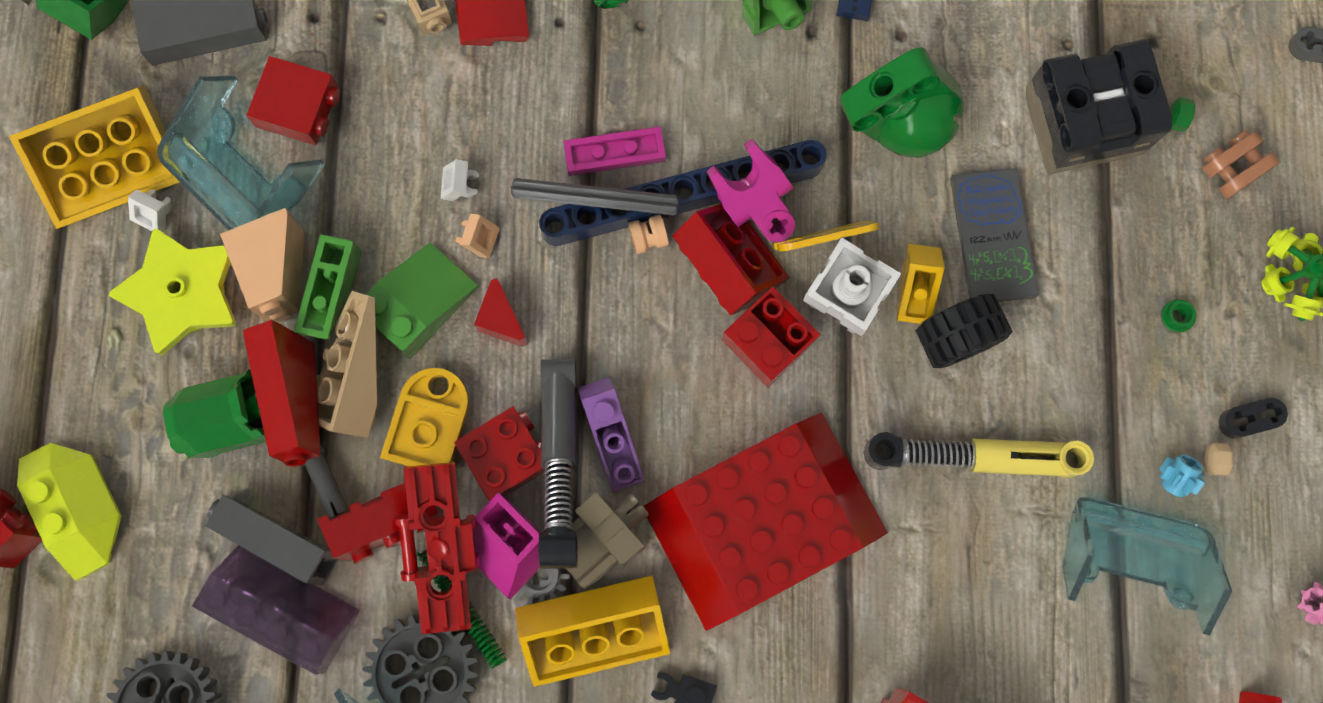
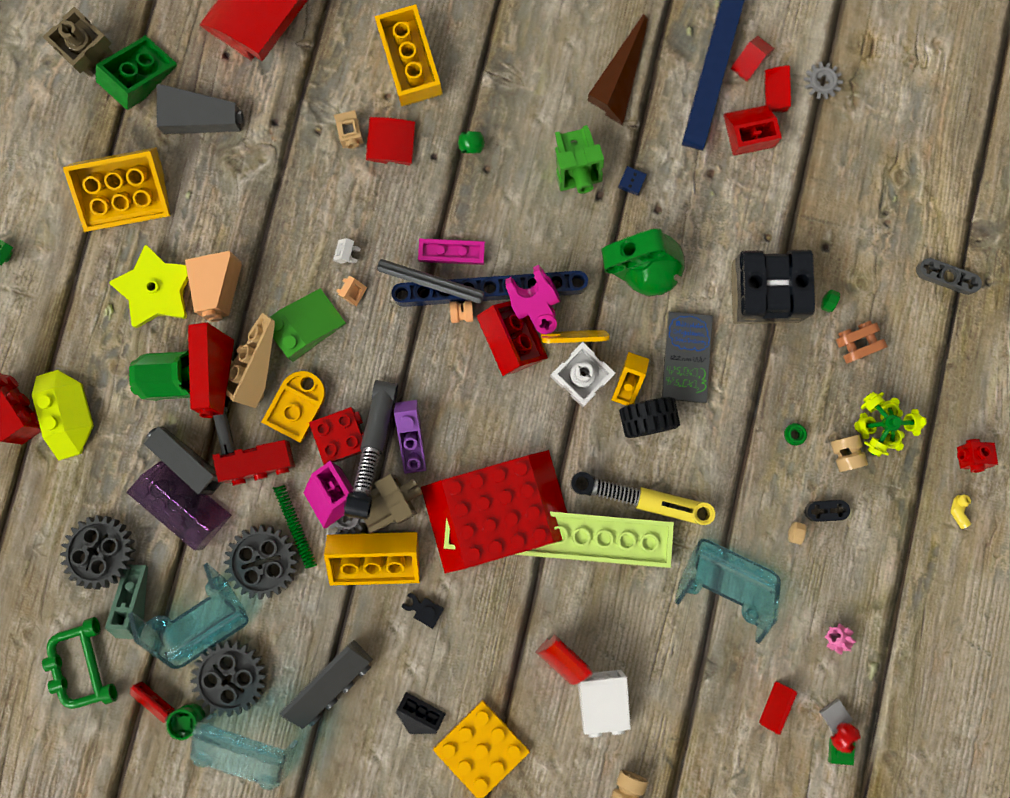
camera: 15 degrees right, 5 degrees up
white tile [128,189,171,231] -> none
clear light blue windscreen [158,76,325,230] -> none
red brick [246,56,340,146] -> none
bright green slope [294,234,362,340] -> none
red piece [394,462,480,634] -> none
red slope [474,278,528,347] -> none
red slope [722,286,821,388] -> none
medium azure gear [1159,454,1206,497] -> none
none -> yellowish green plate [444,512,674,568]
none -> tan wheel [831,434,869,472]

